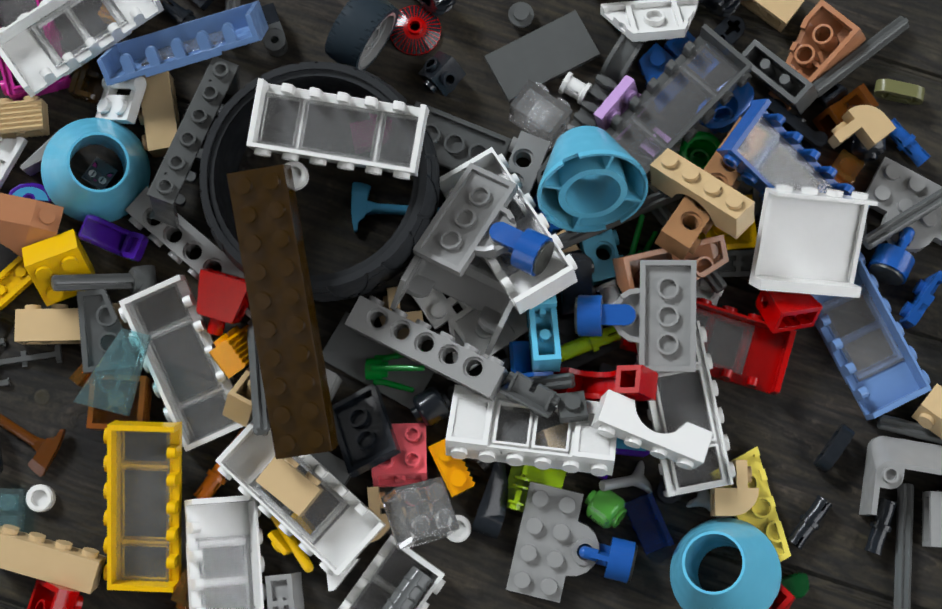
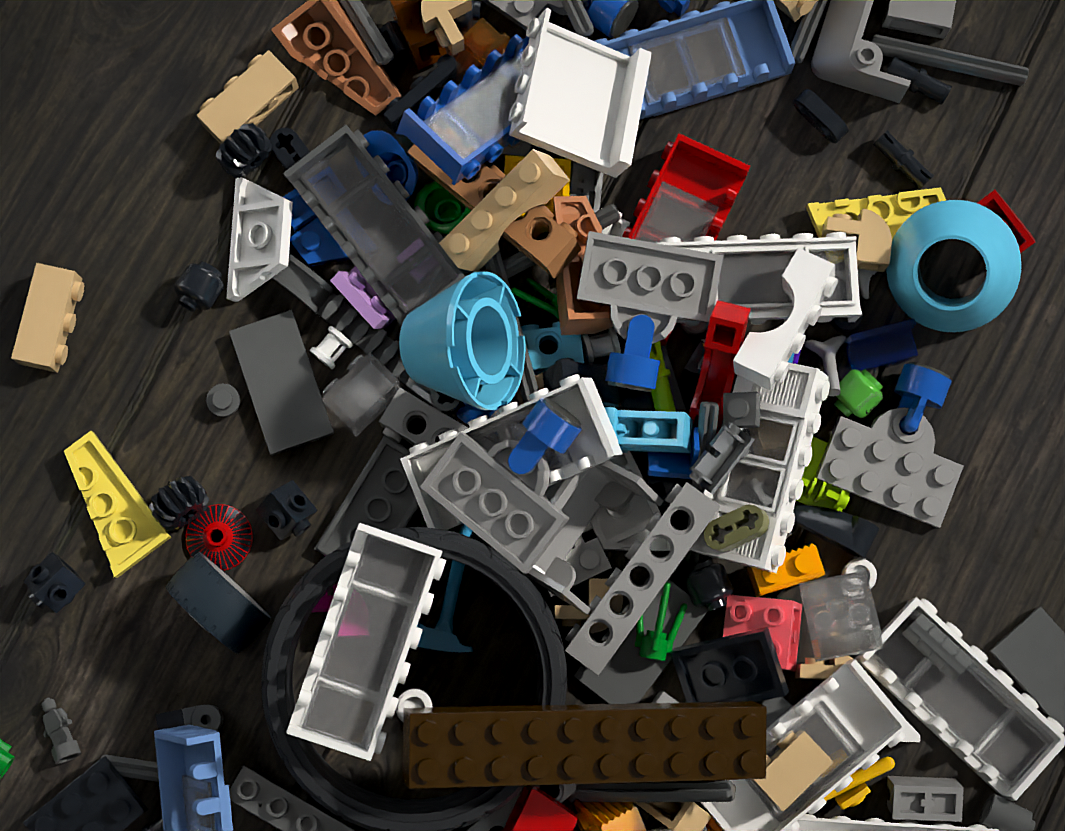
camera: 80 degrees left, 0 degrees up
dark grey brick [742,39,819,115] -> none
red torso [756,290,823,333] -> none
dark green brick [781,572,809,599] -> none
none -> olive beam [704,504,769,552]

